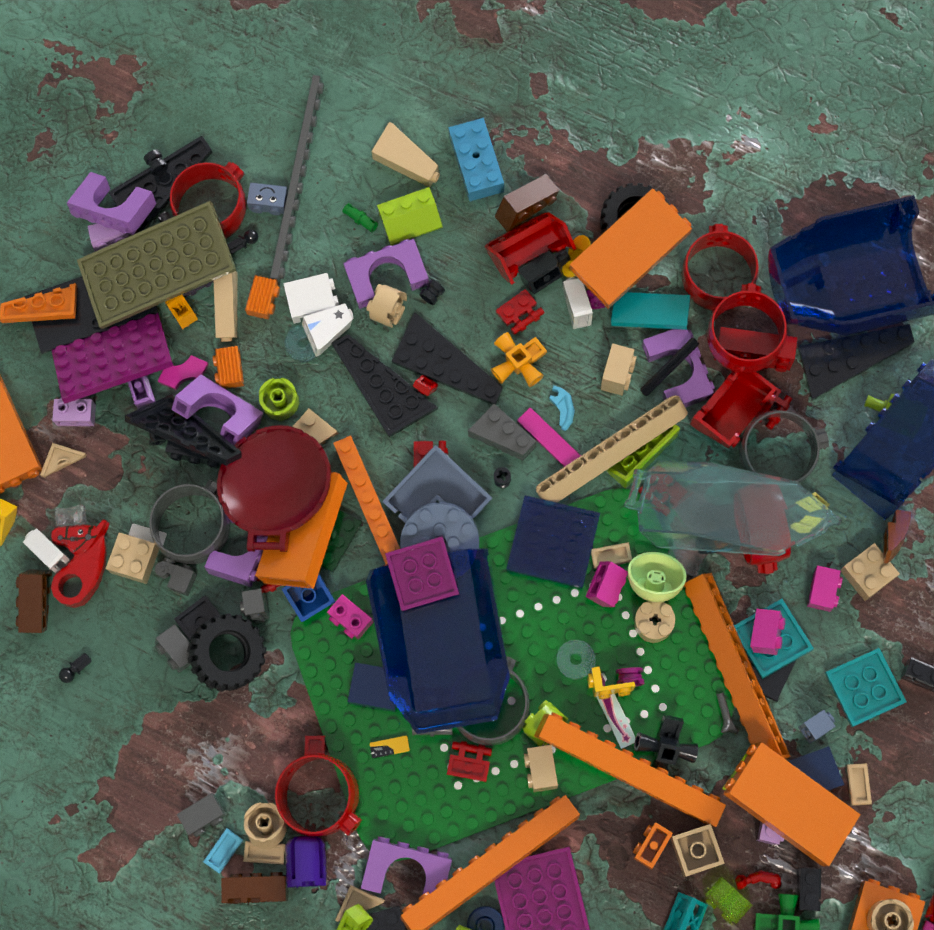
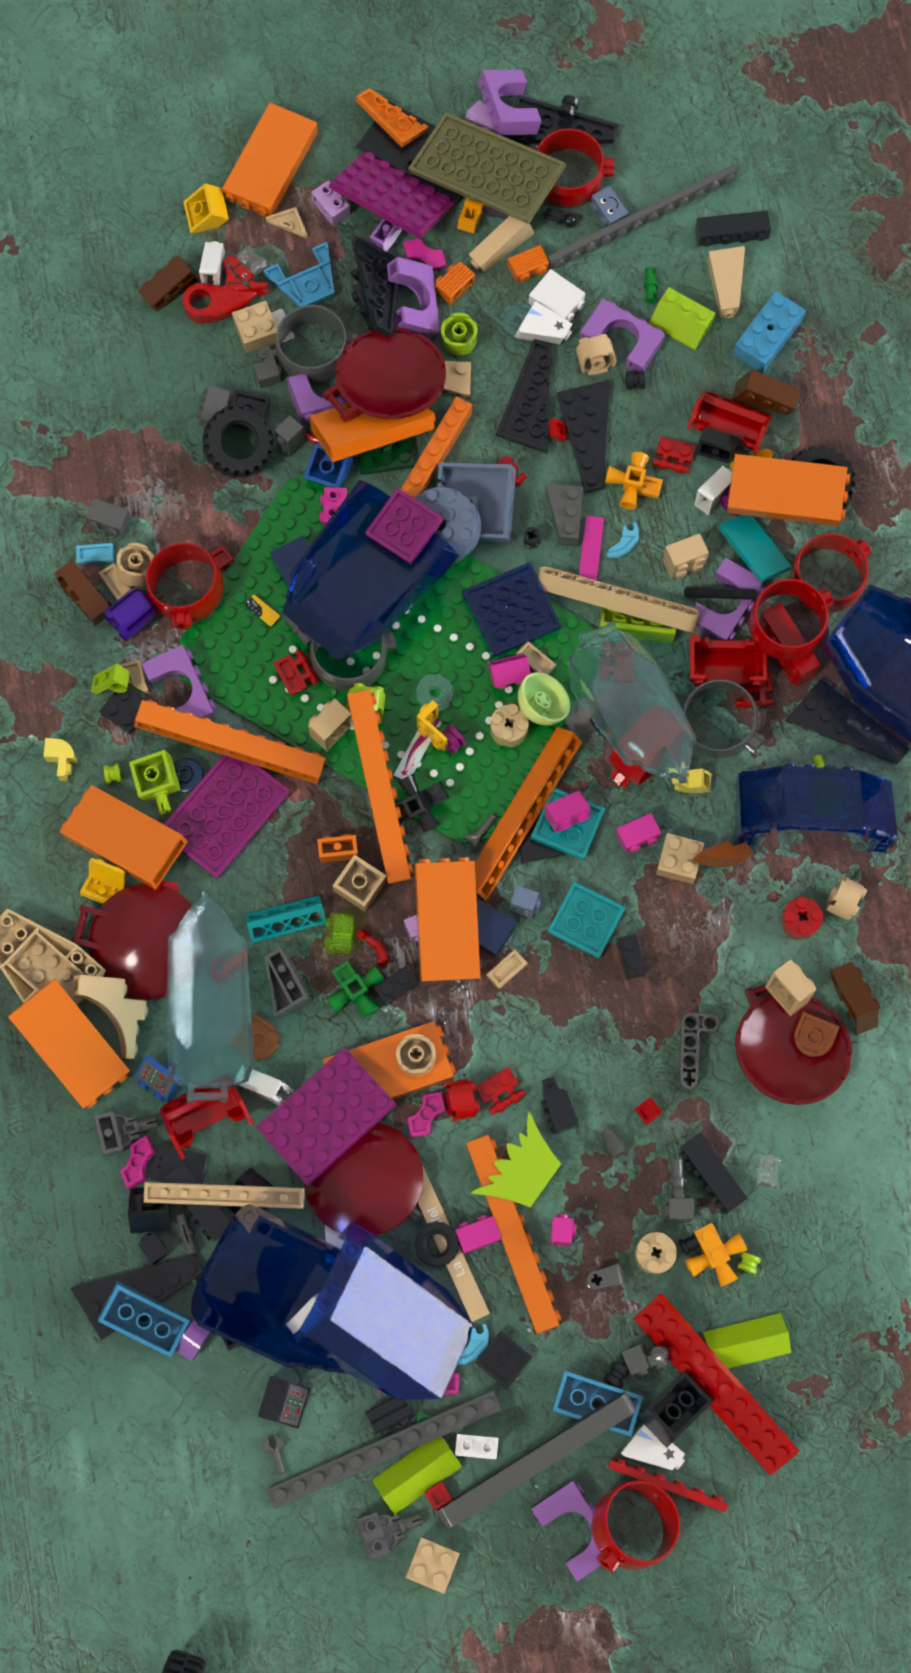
camera: 45 degrees right, 0 degrees up
black axle [59,653,92,683] -> none
none -> dark azure wing [263,242,335,307]
none -> black brick [695,210,771,247]

